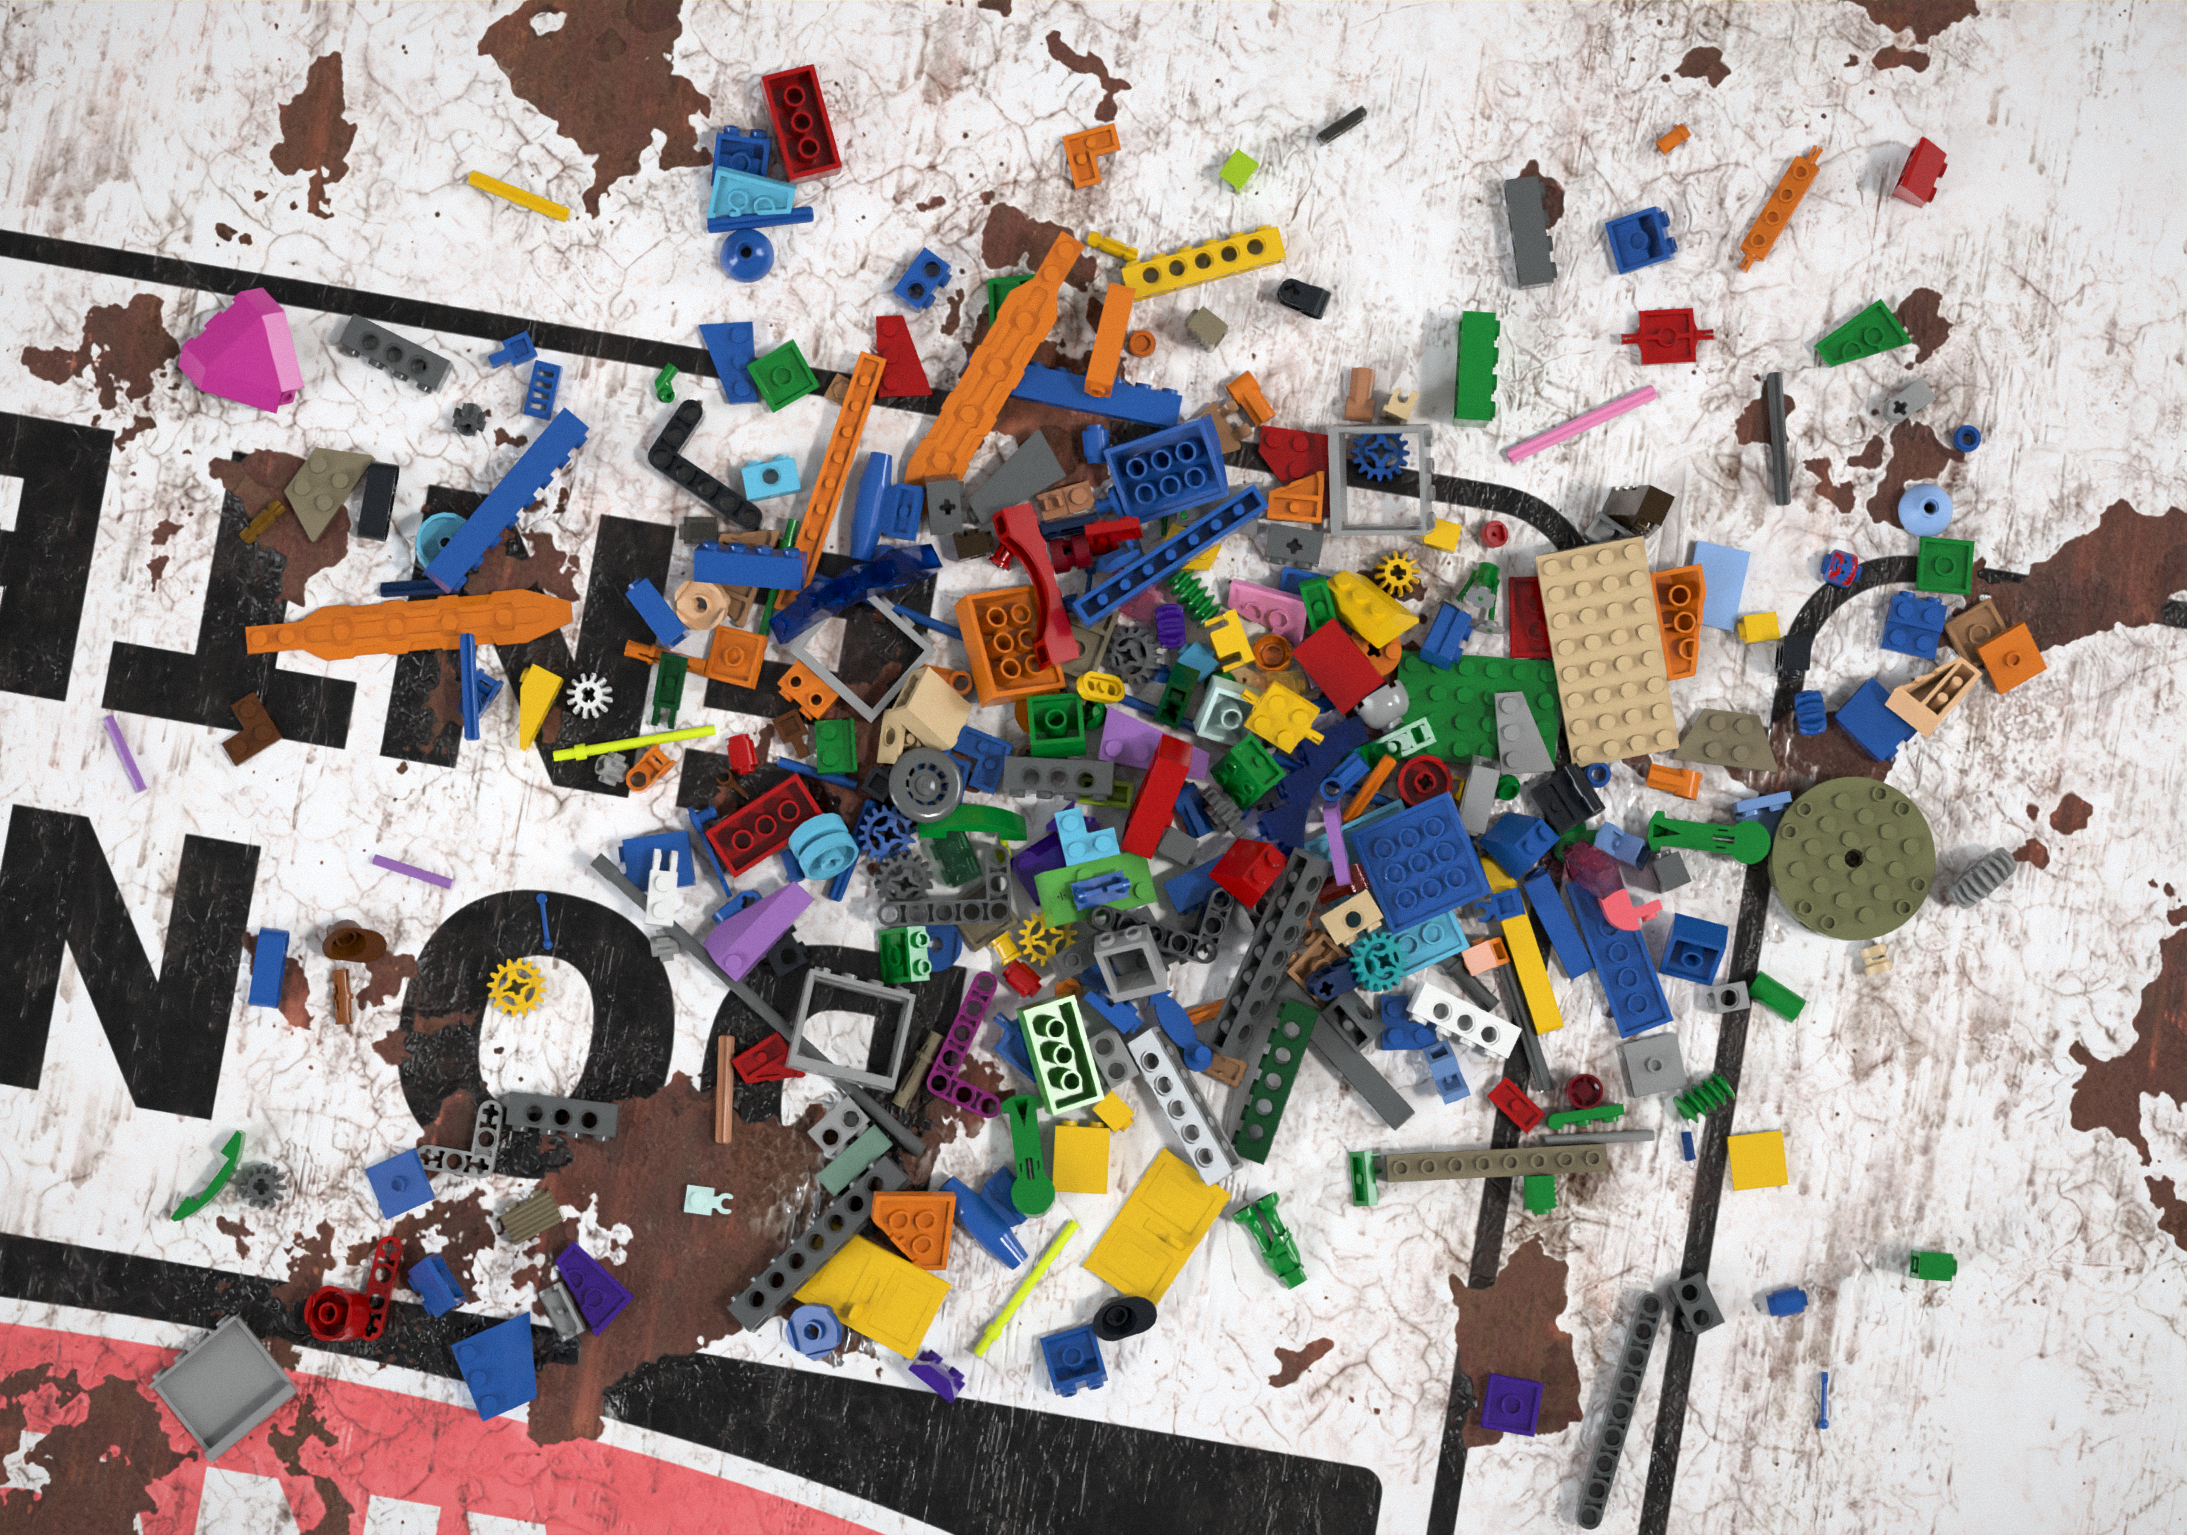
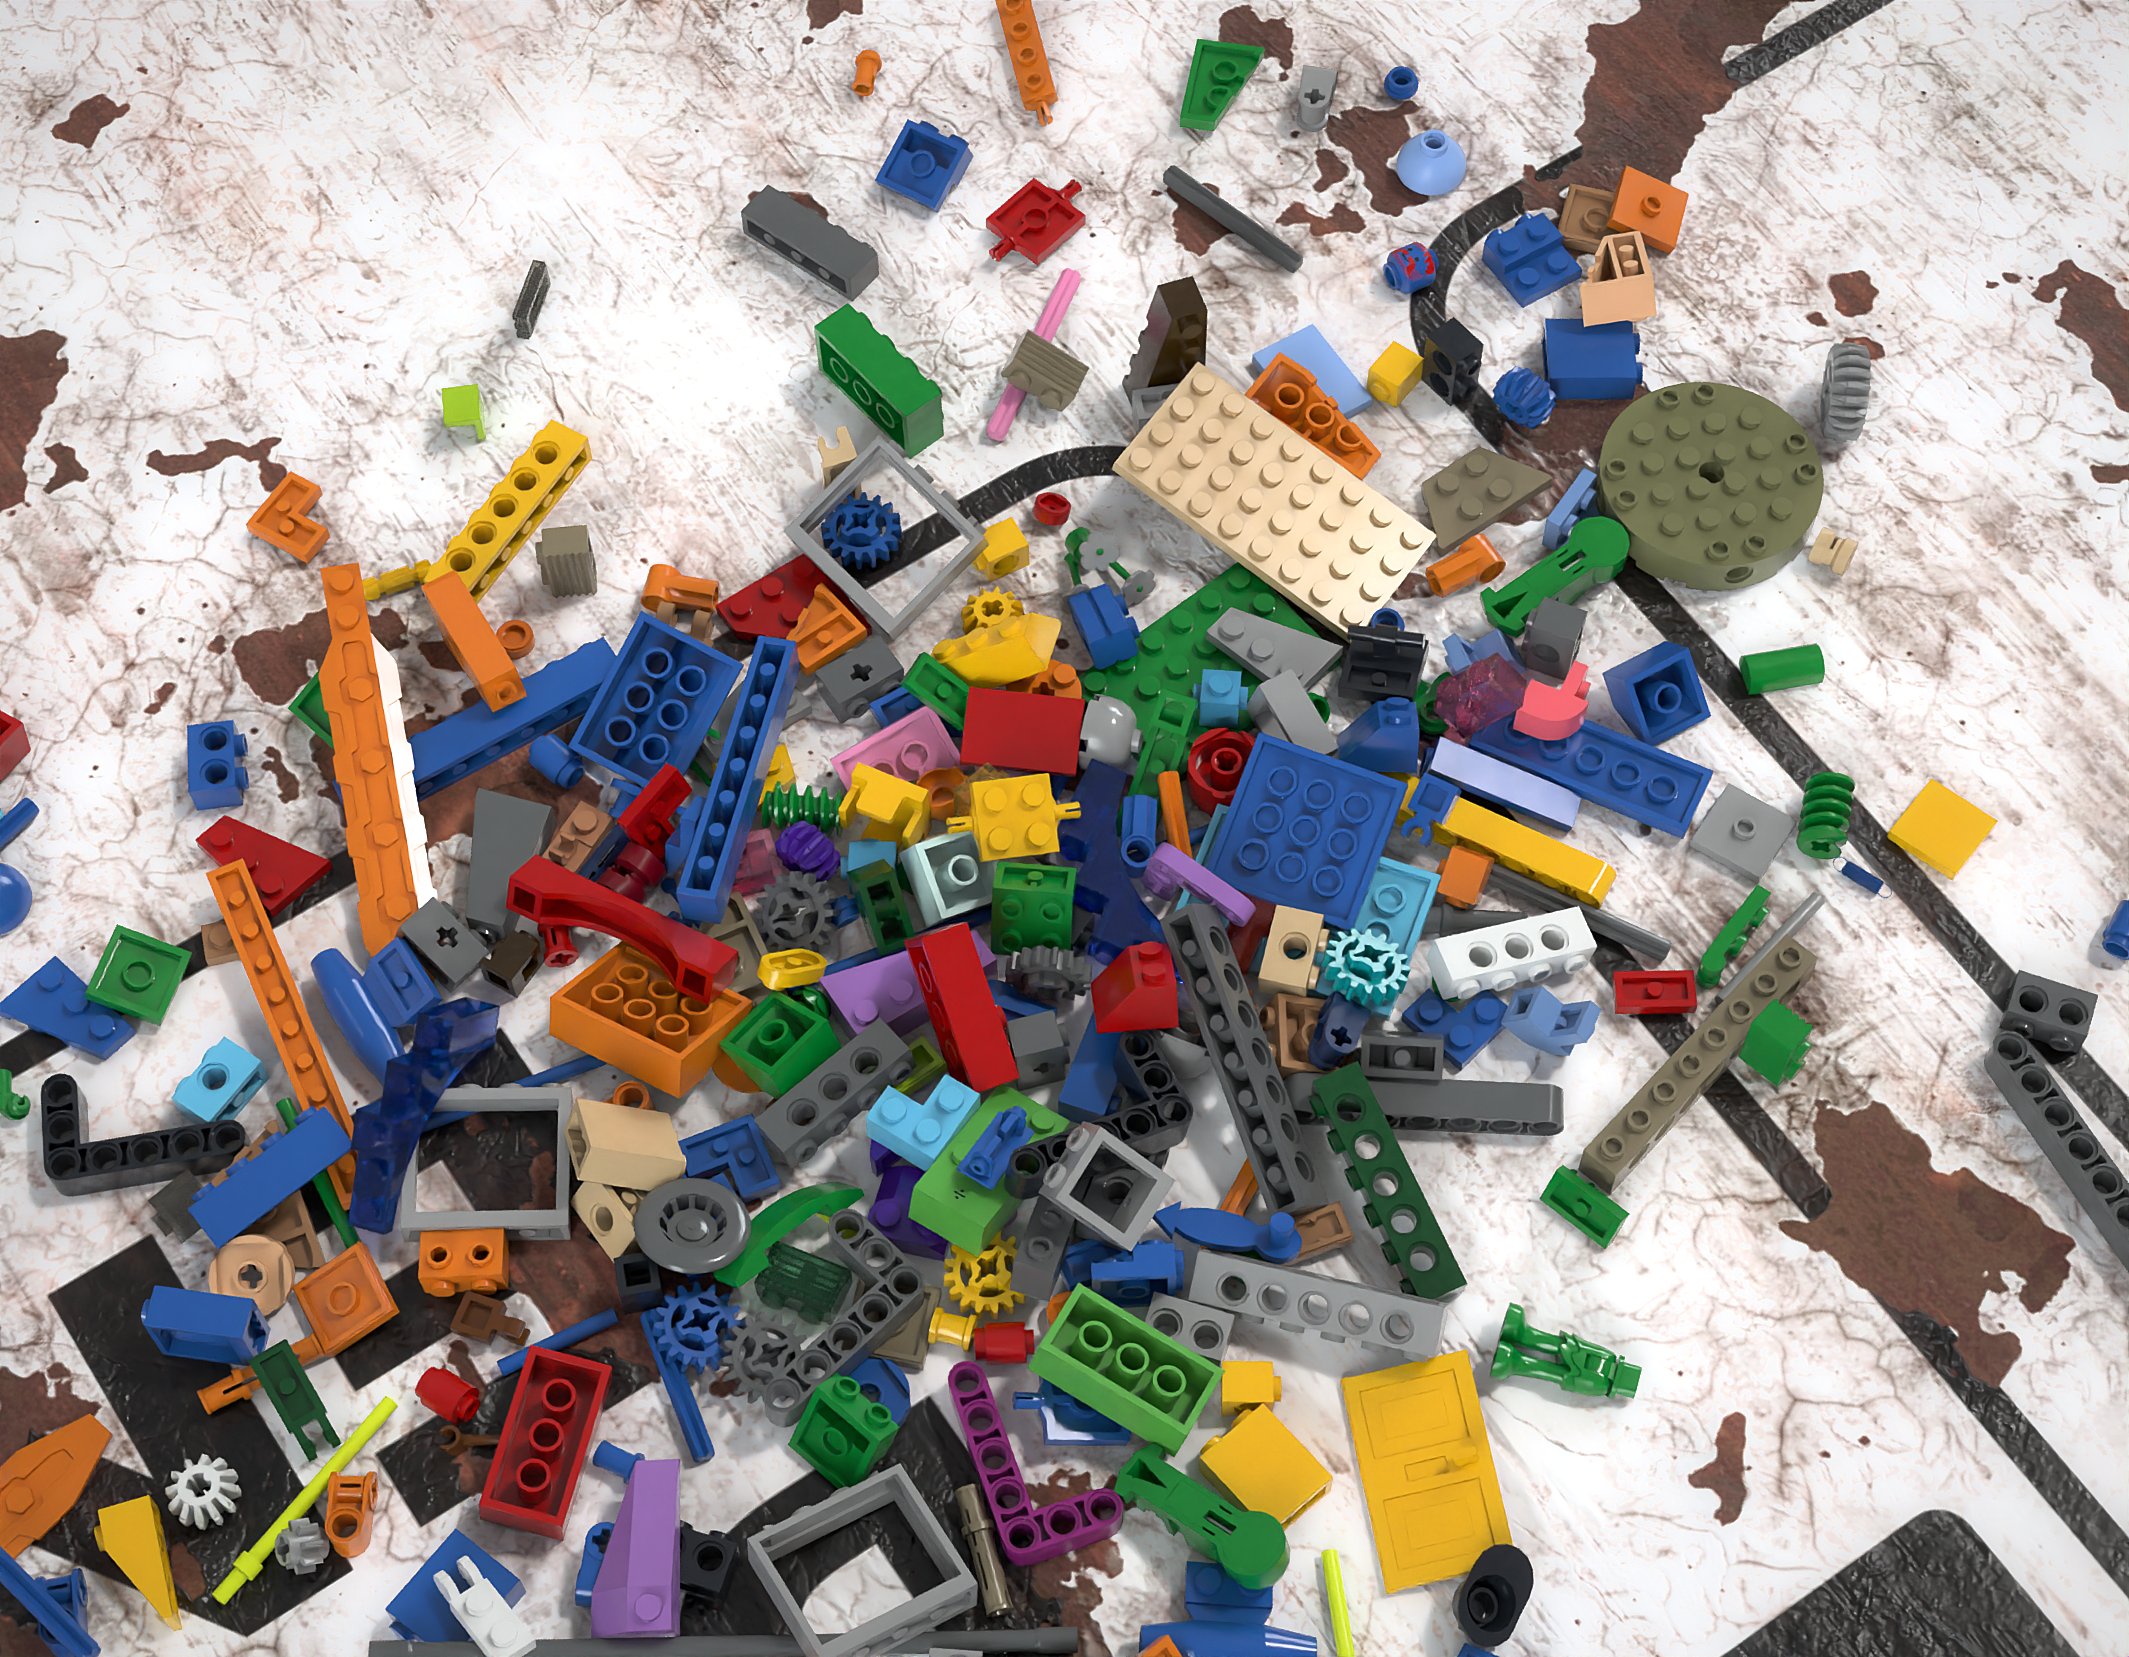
camera: 40 degrees left, 25 degrees down
blue brick [687,804,732,898] -> none
medium azure wheel [788,813,859,881] -> none
green plate [815,718,858,776] -> none
black piece [1277,278,1331,320] -> none
nougat piece [1344,367,1375,423] -> none
dark purple plate [1479,1372,1544,1437] -> none
red tile [1508,576,1552,659] -> none
dark red wheel [1564,1074,1603,1109] -> none
light grey brick [1707,981,1751,1014] -> none
green plate [1915,536,1975,596] -> none
none -> dark tan brick [1001,329,1089,412]
none -> dark azure brick [1193,669,1248,728]

